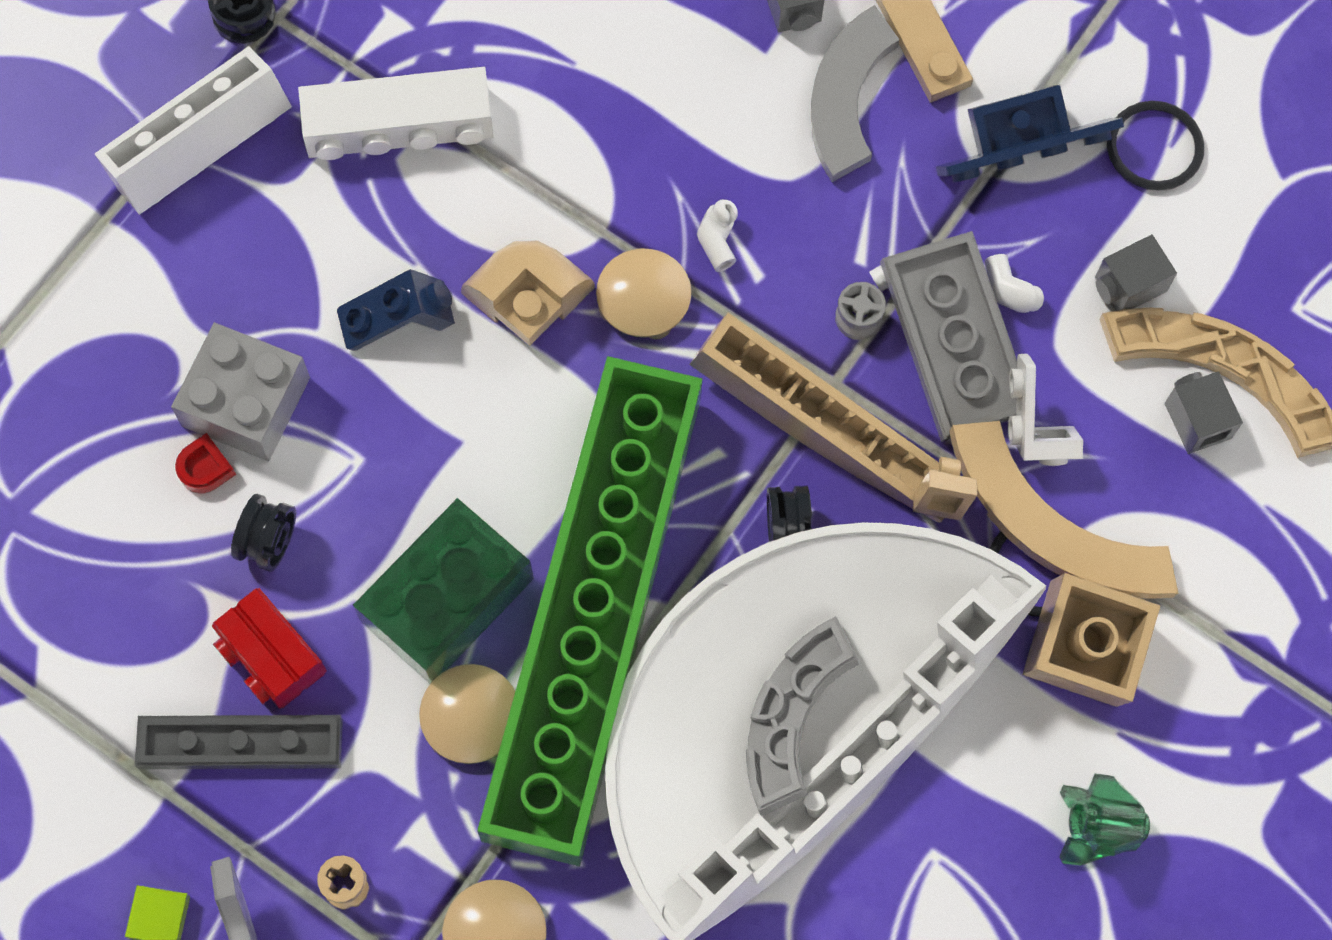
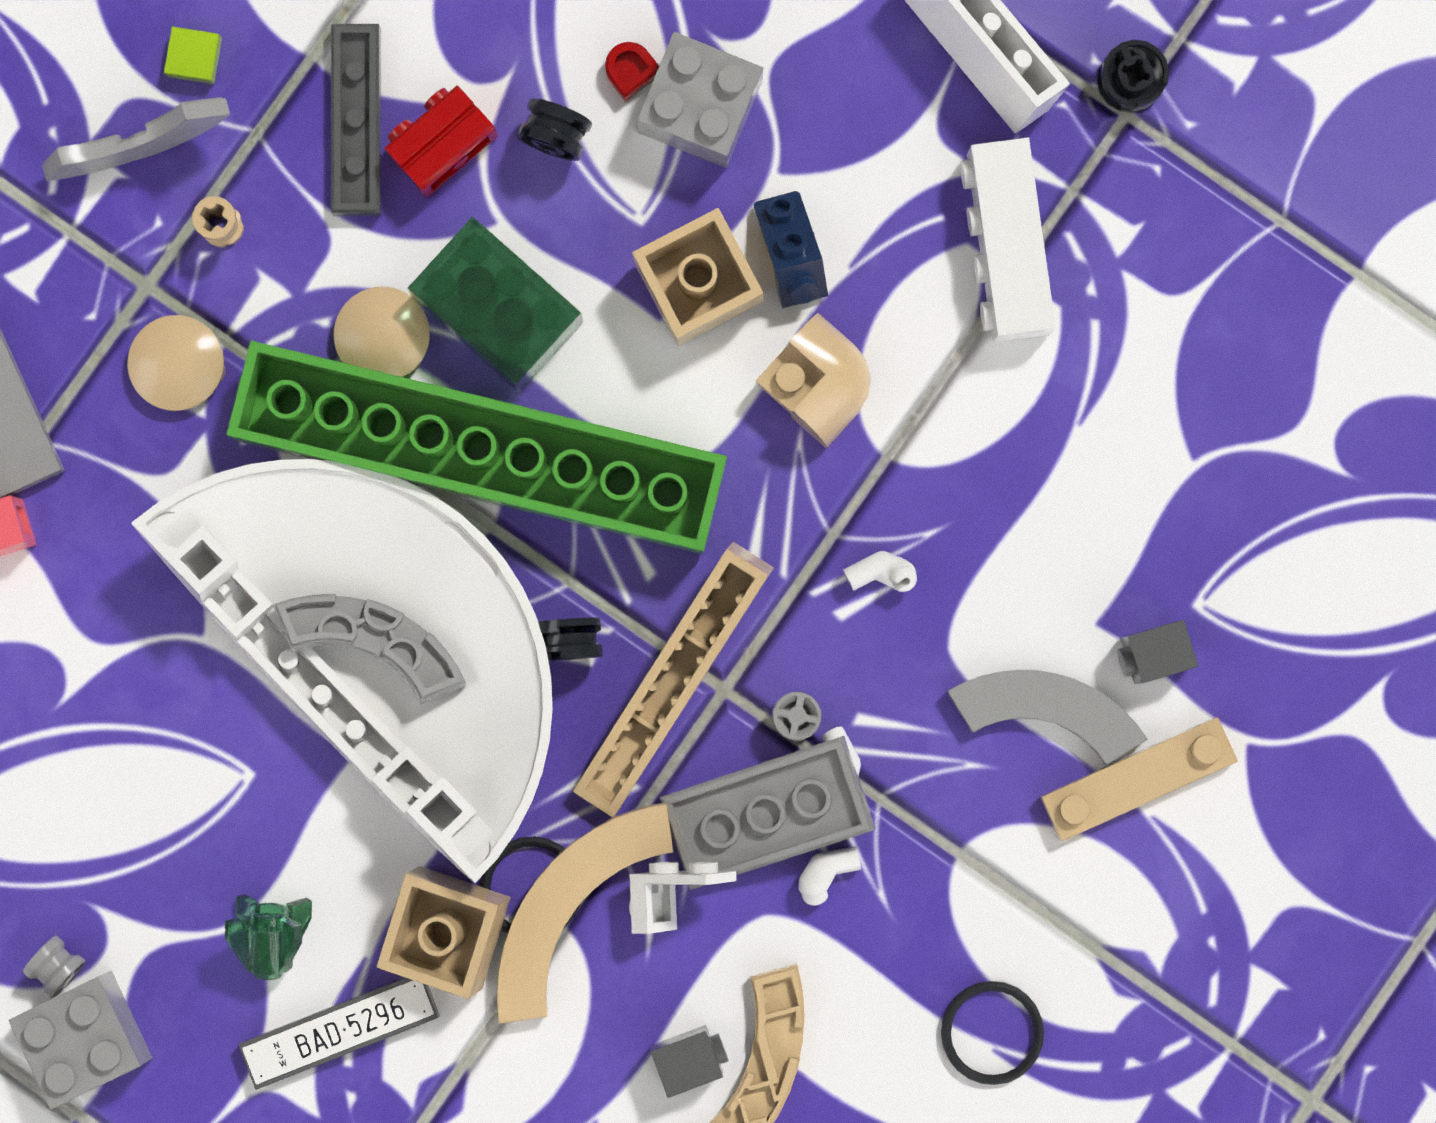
camera: 90 degrees right, 15 degrees up
tan dish [596,248,691,340] -> none
tan tile [913,457,977,520] -> none
dark blue bracket [936,85,1124,182] -> none
dark grey brick [1095,234,1177,311] -> none
none -> white tile [238,977,440,1090]
none -> tan brick [632,208,764,346]

